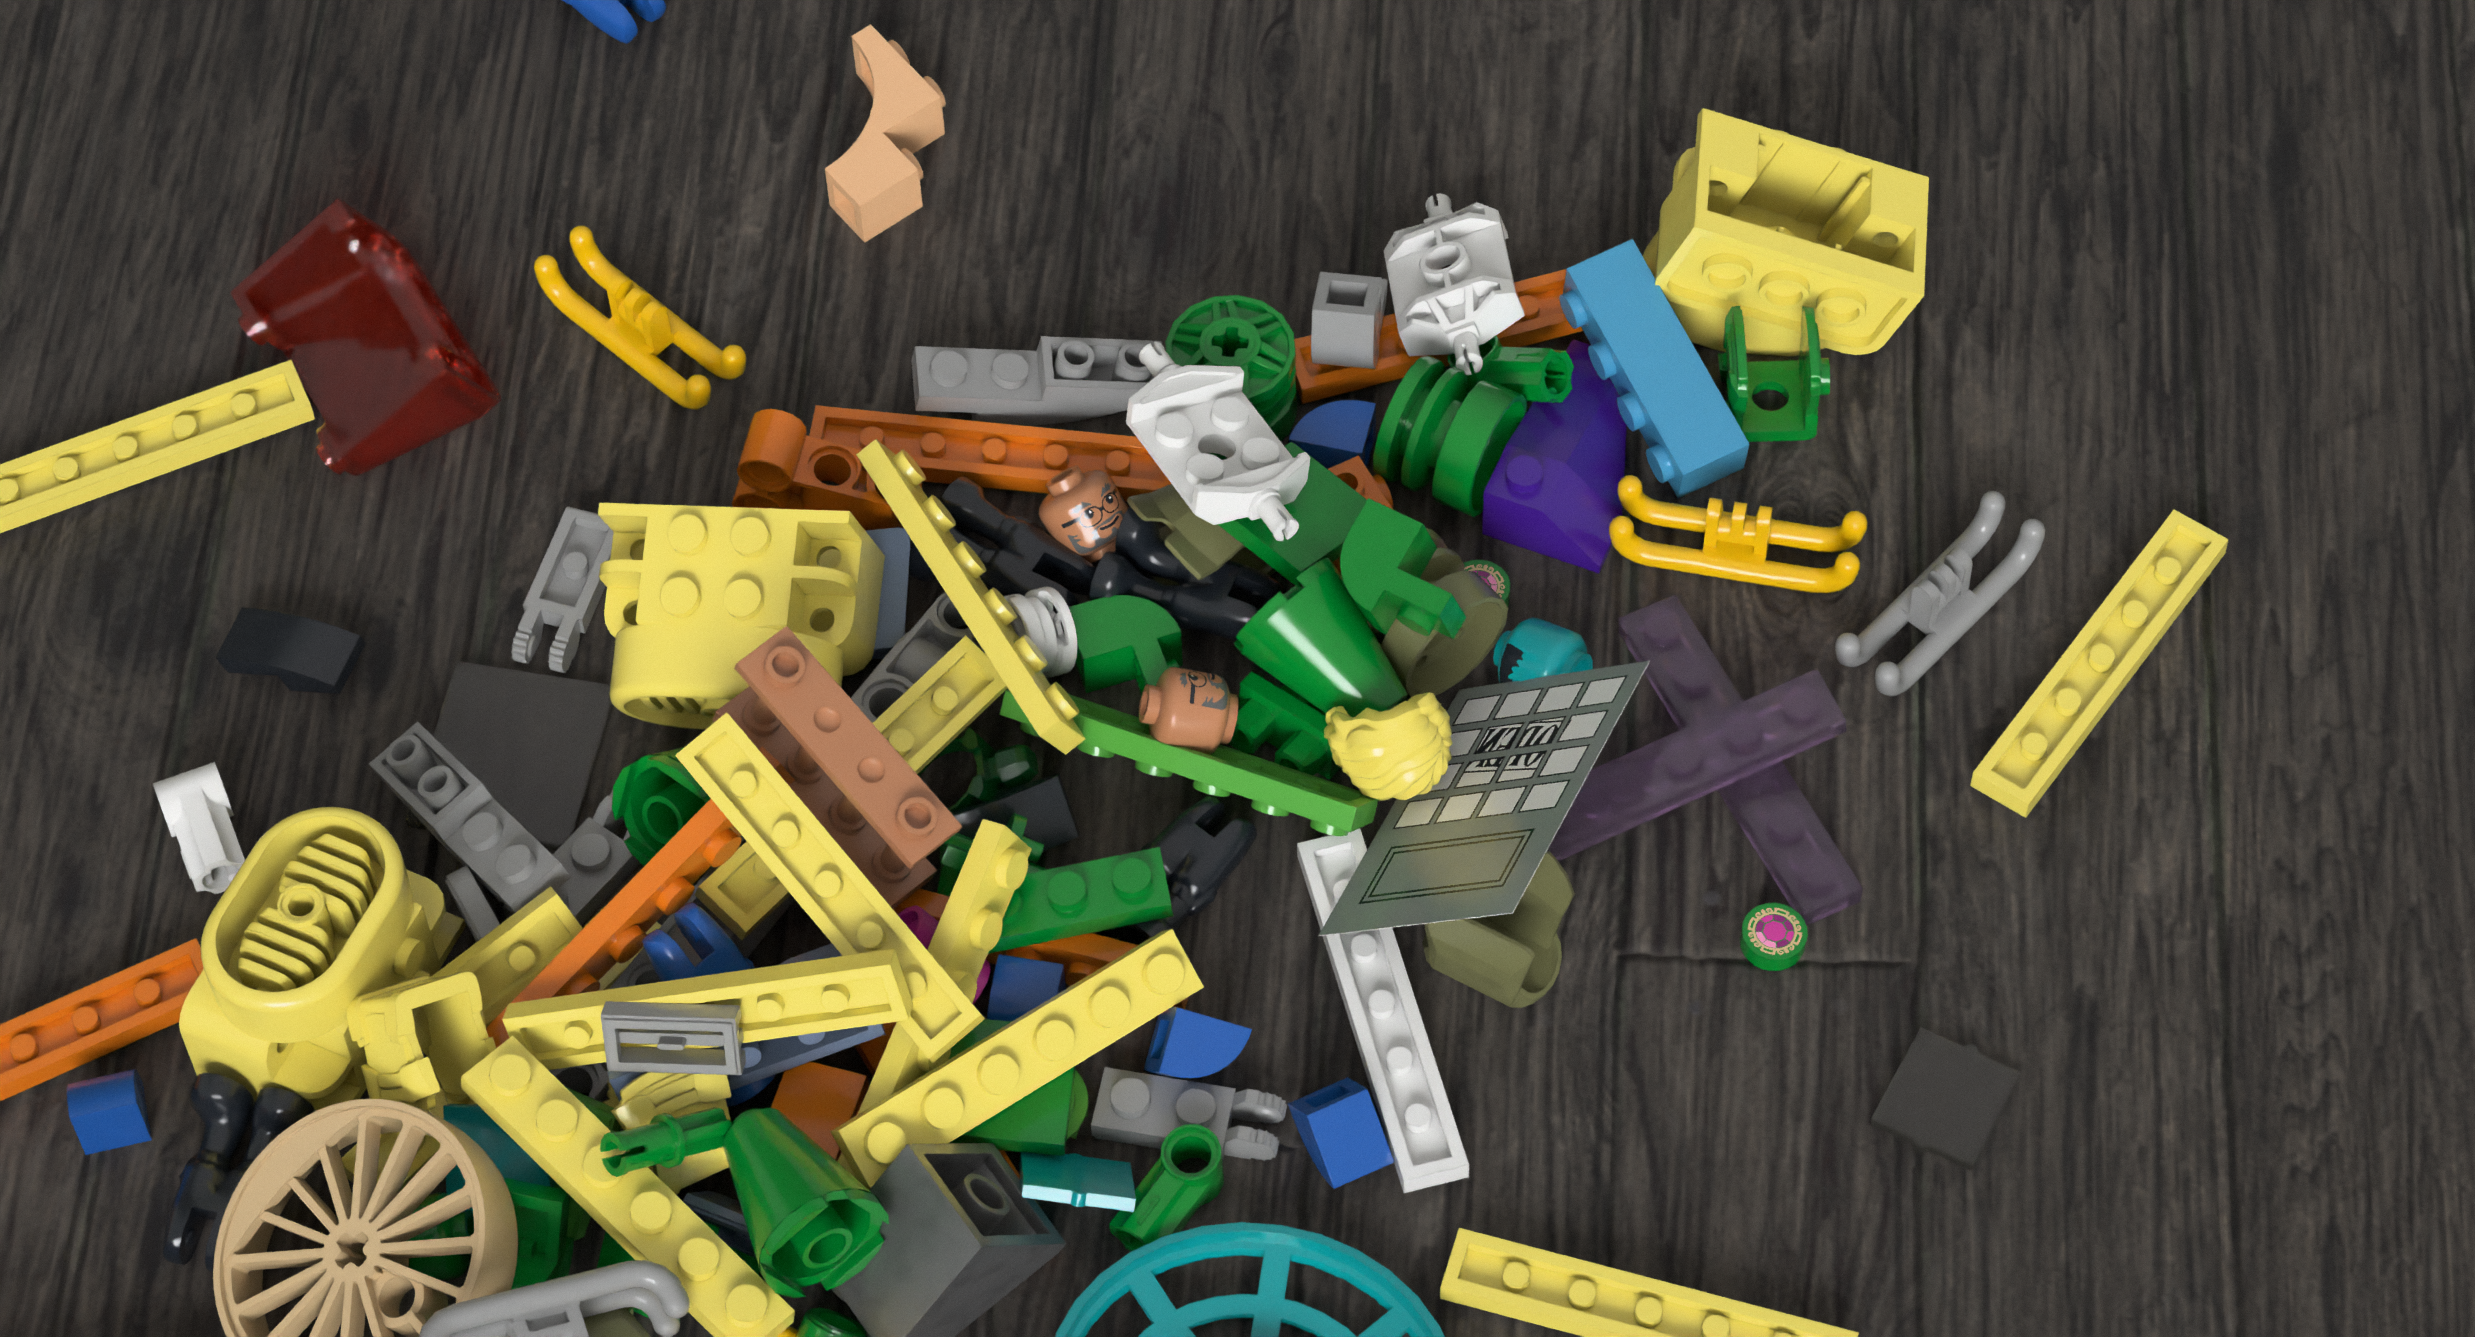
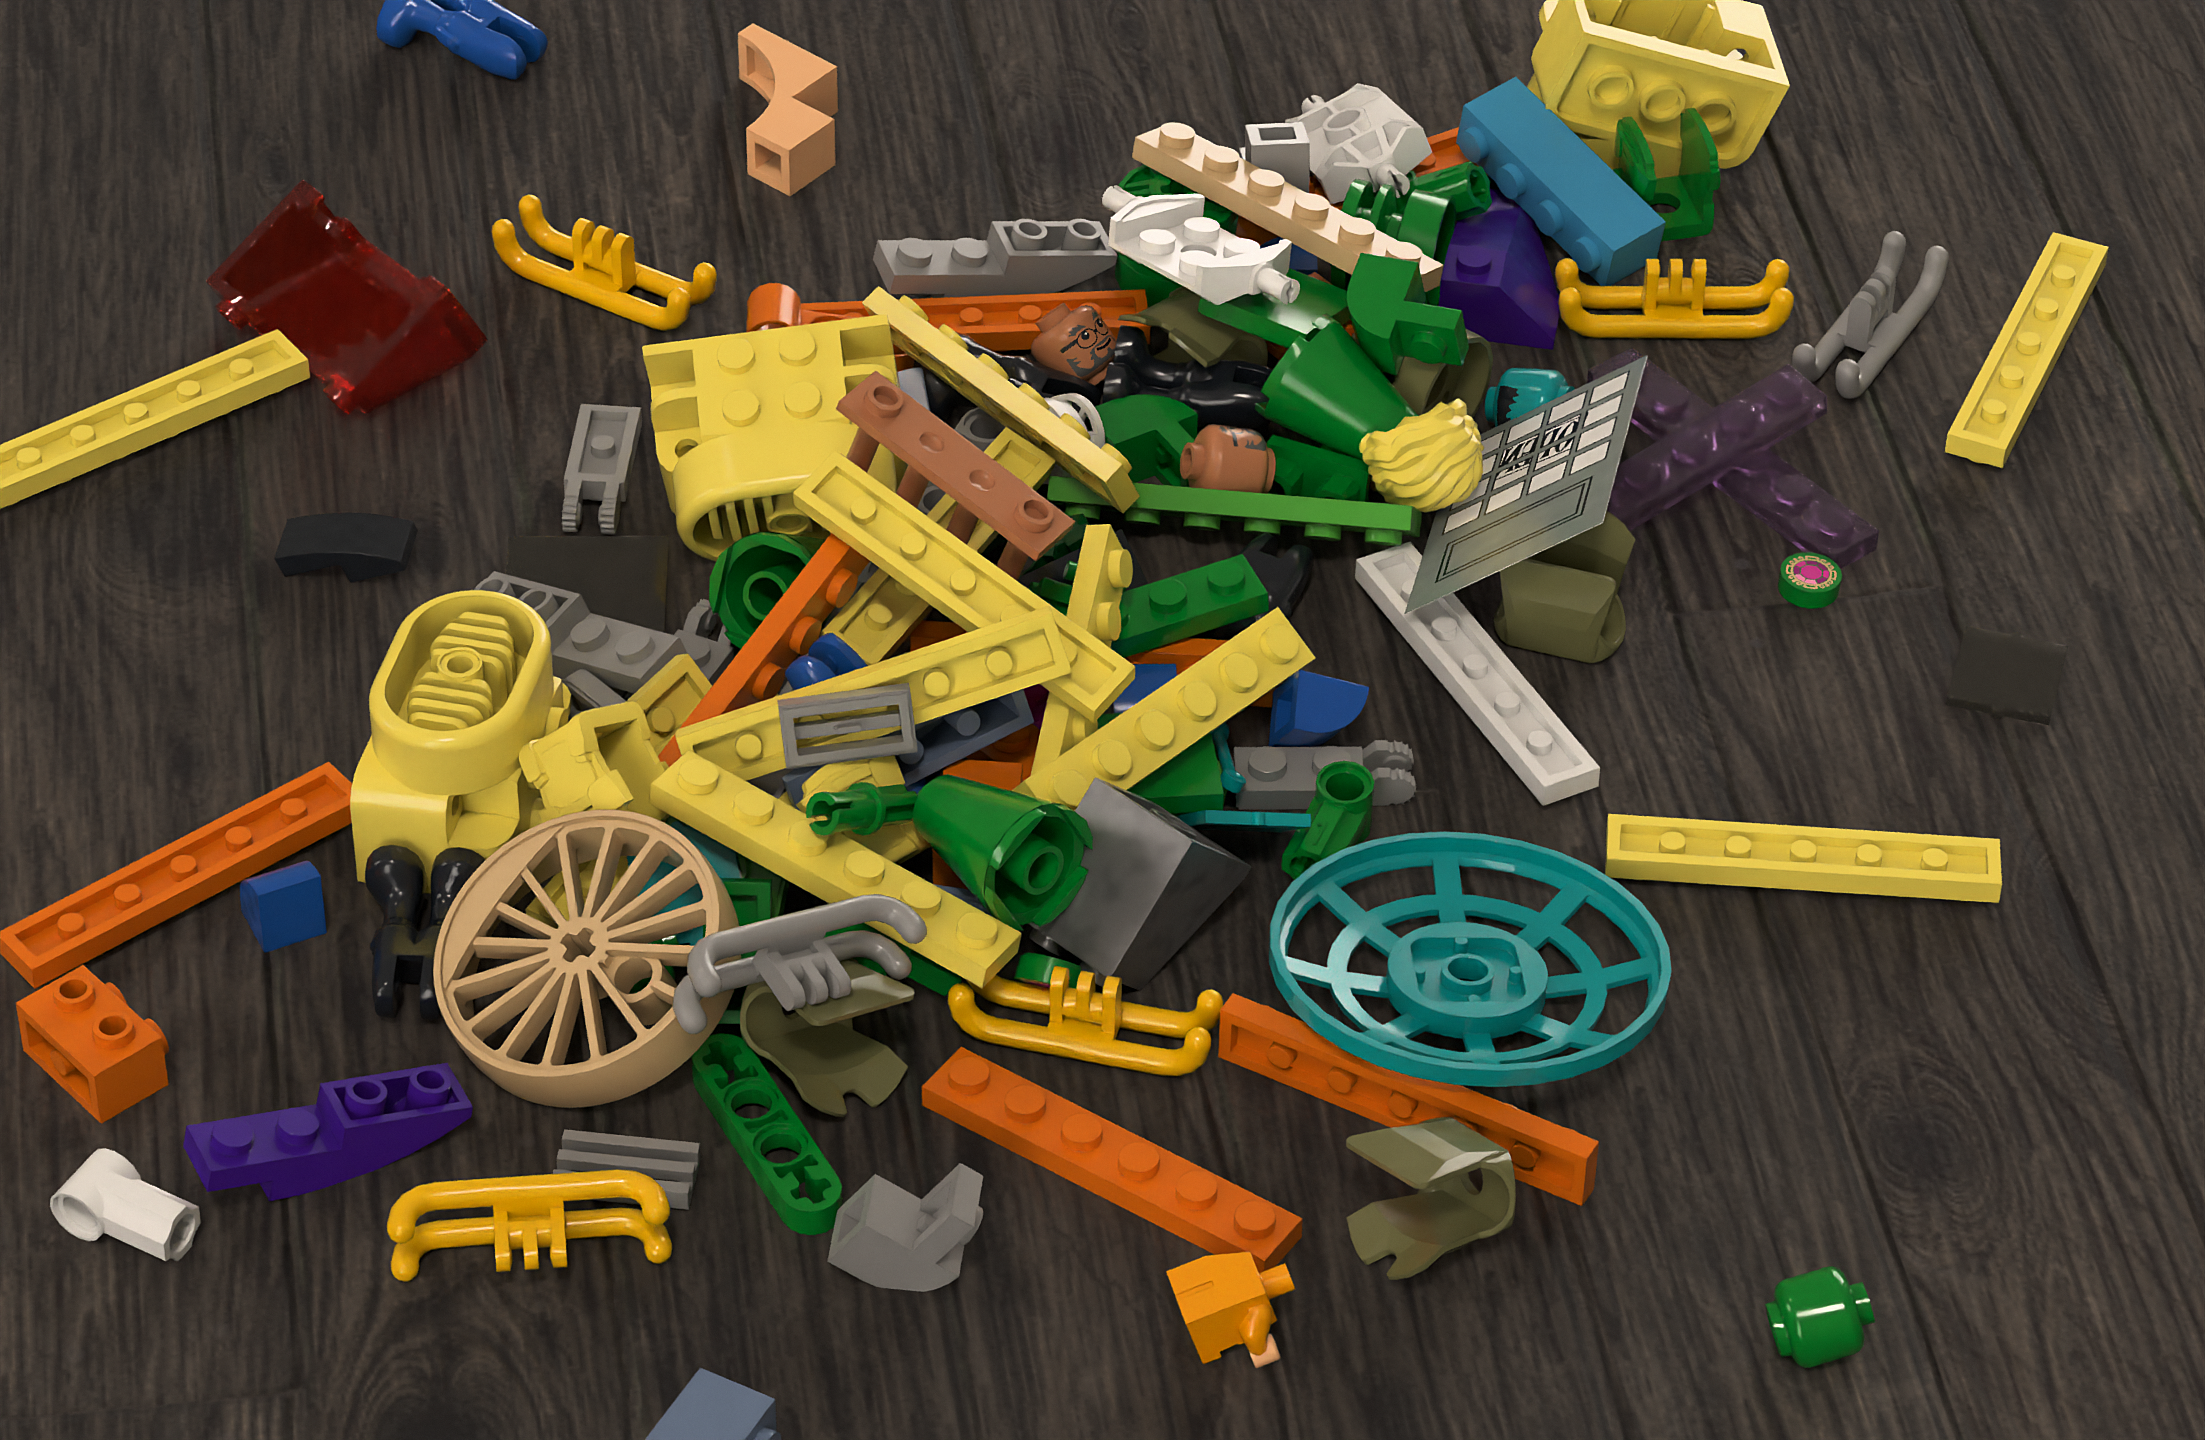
camera: 15 degrees left, 15 degrees down
white piece [153,762,245,894] -> none
blue brick [1288,1077,1394,1189] -> none
none -> tan plate [1132,122,1444,292]
none -> teal hinge [1211,723,1246,793]

